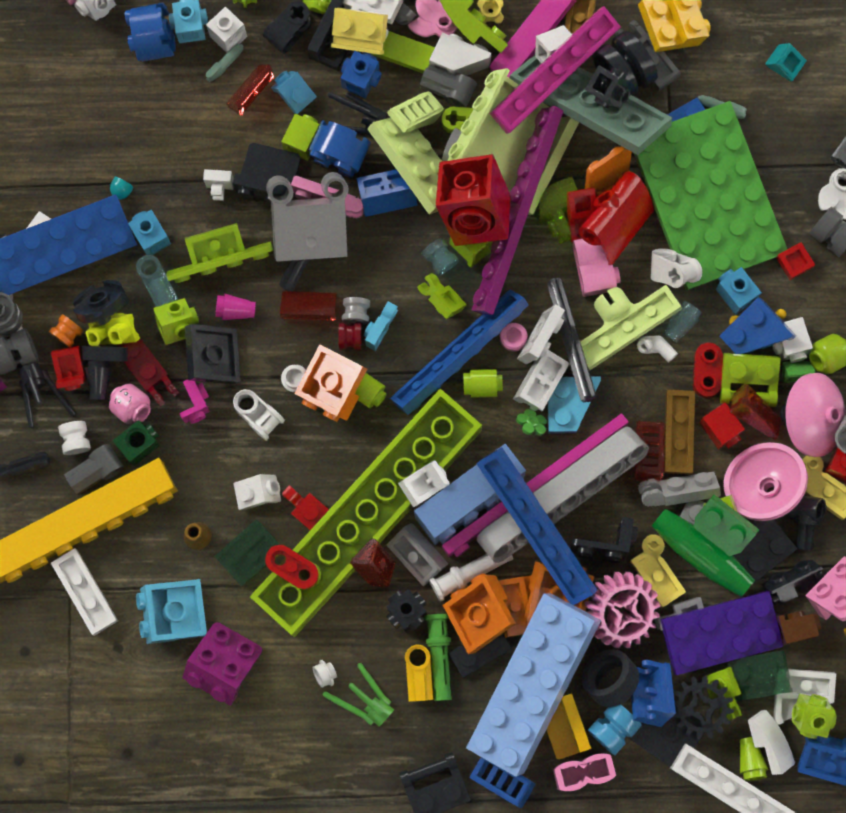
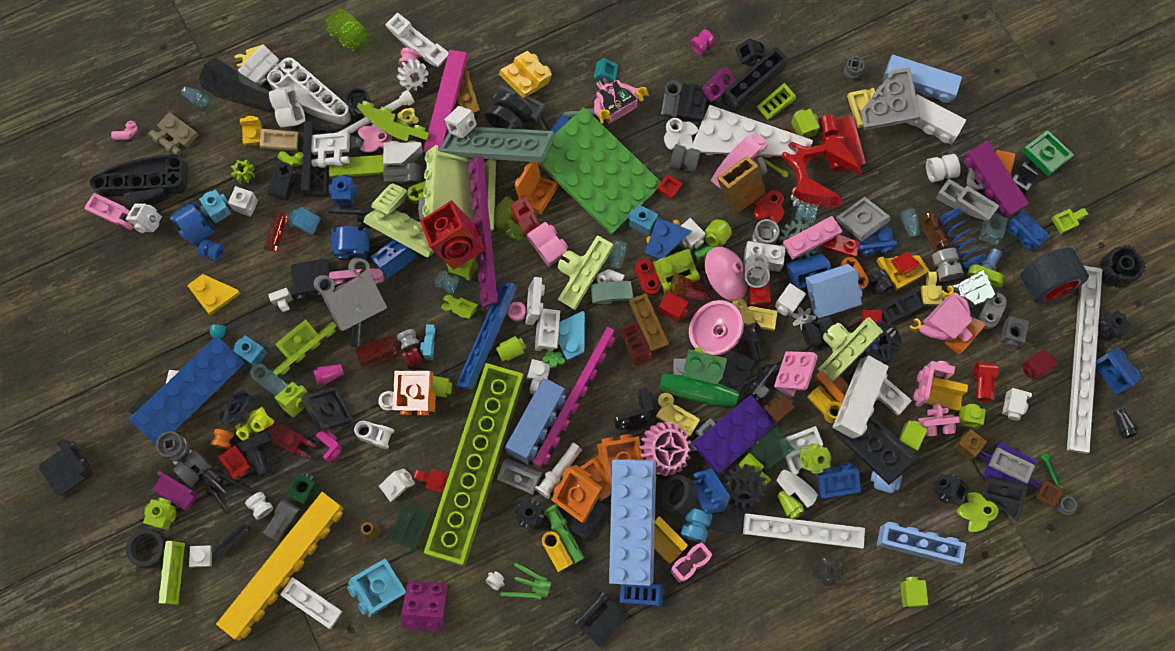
camera: 30 degrees left, 5 degrees down
bright pink head [109,384,151,425] -> none
sand green piece [206,44,244,82] -> none
red plate [265,545,319,590] -> none
lime brick [281,114,320,161] -> none
light yellow plate [331,8,388,55] -> none
clear red slope [350,538,396,587] -> none
white bracket [398,461,450,507] -> none
blue plate [476,447,597,605] -> none
light grey beam [477,427,649,563] -> none
dark pink tile [489,6,621,134] -> none
black axle [547,278,596,403] -> none
red panel [578,171,654,266] -> none
black brick [585,65,634,108] -> none
light grey hinge [638,472,721,507] -> none
white piece [651,249,702,288] -> none
none -> yellow wing [187,274,240,316]
none -> blue wheel [198,238,224,262]
none -> white plate [527,359,551,394]
none -> sand green slope [590,281,633,304]
none -> torso [594,78,649,124]

